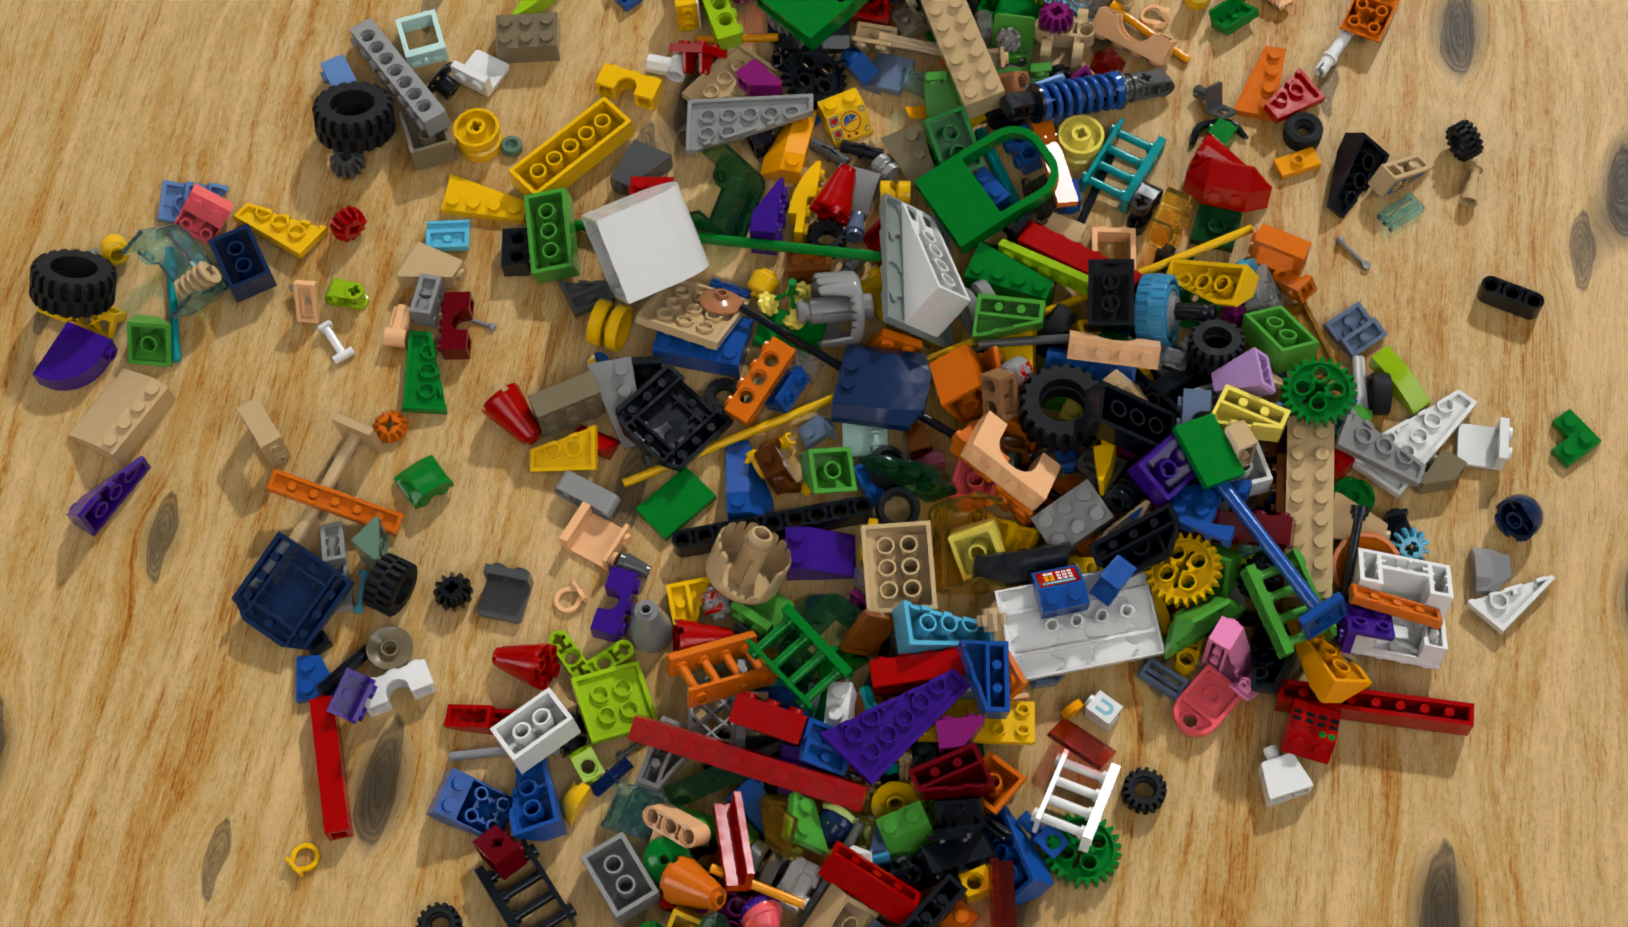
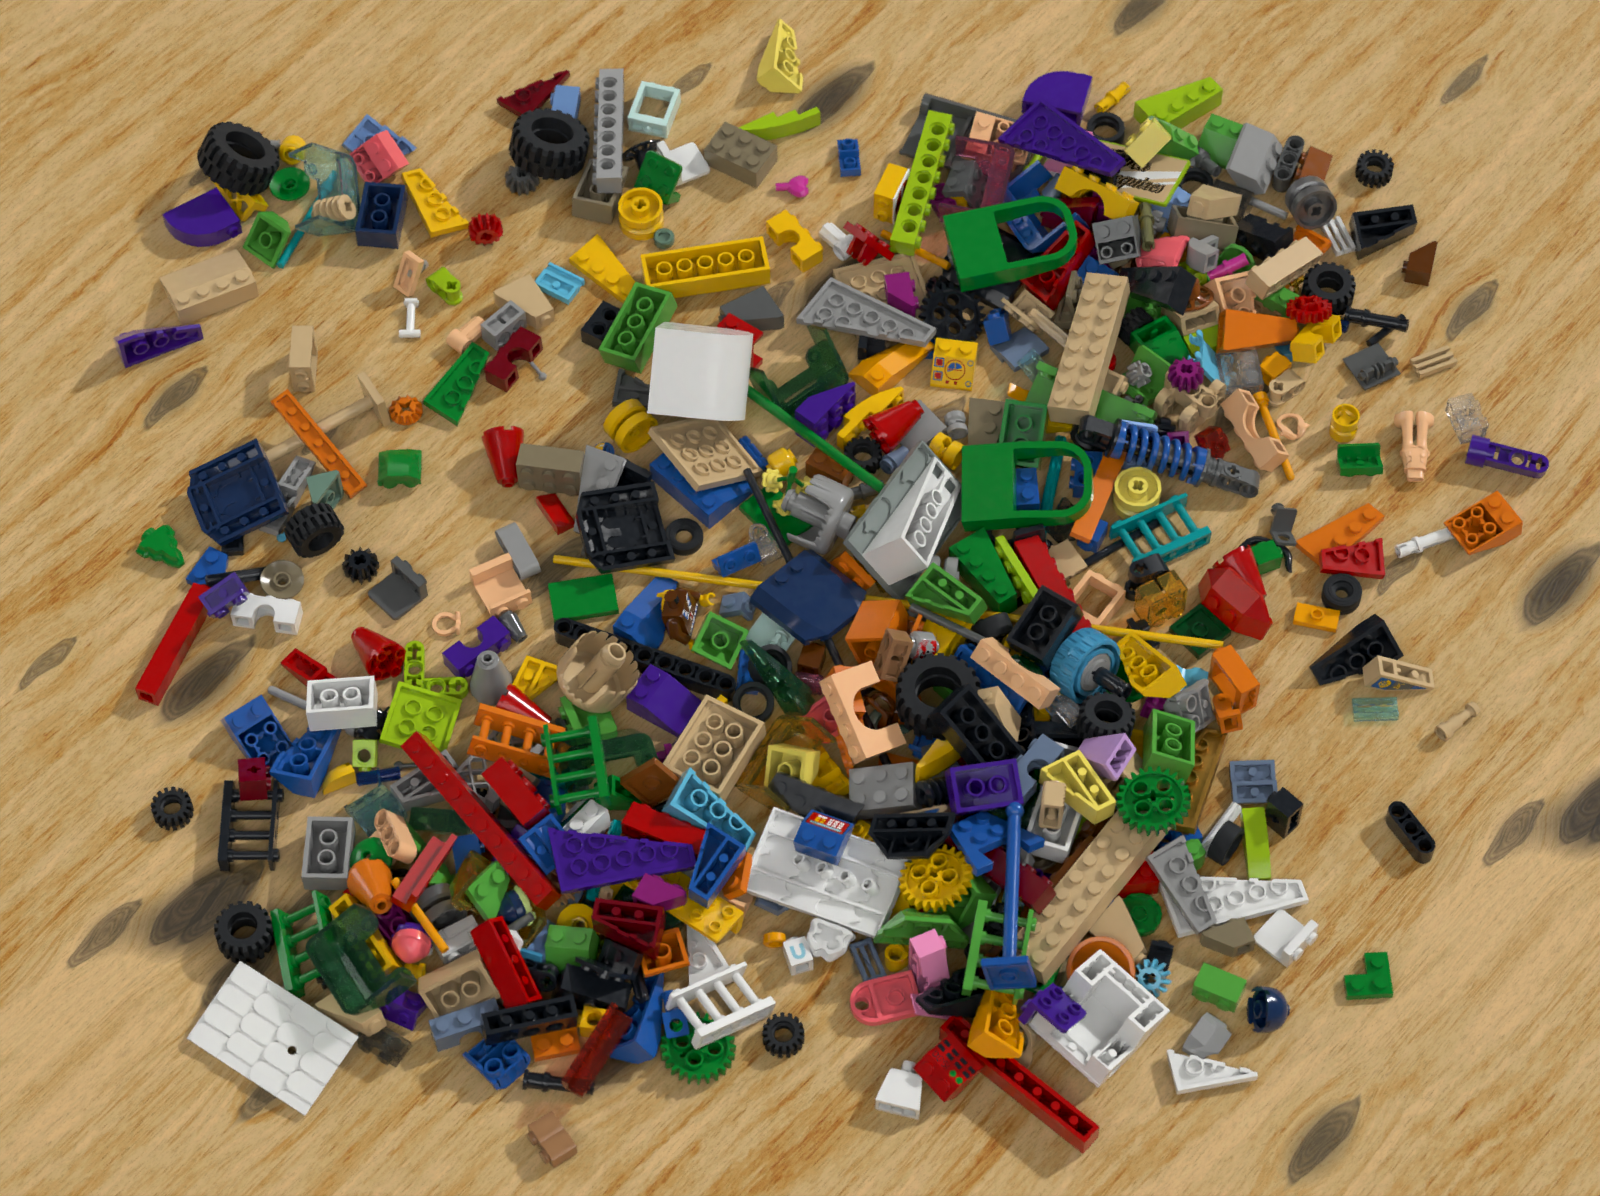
camera: 30 degrees right, 5 degrees down
yellow piece [284,843,321,878] -> none
yellow wing [530,425,598,473] -> none
nougat dish [699,289,743,316] -> none
light grey head [701,586,732,621] -> none
orange brick [724,336,797,428] -> none
dark grey pin [809,137,851,166] -> none
black pin [840,139,884,160] -> none
clear piece [974,10,993,48] -> none
tan gear [976,607,1007,632] -> none
nougat brick [998,71,1030,94] -> none
clear red piece [1047,719,1117,771] -> none
blue slope [1089,554,1137,607] -> none
green tile [1172,413,1246,490] -> none
light grey hinge [1336,236,1371,271] -> none
black piece [1340,504,1370,602] -> none
orange tile [1348,583,1443,630] -> none
black tyre [1445,120,1484,162] -> none
none -> green rock [136,525,185,568]
none -> green dish [269,167,310,201]
none -> dark red wing [497,70,570,116]
none -> green bracket [634,150,683,205]
none -> white wing [687,925,729,986]
none -> dark pink rock [776,175,809,198]
none -> white piece [806,918,856,962]
none -> bright green brick [1191,962,1247,1013]
none -> black brick [1265,787,1304,839]

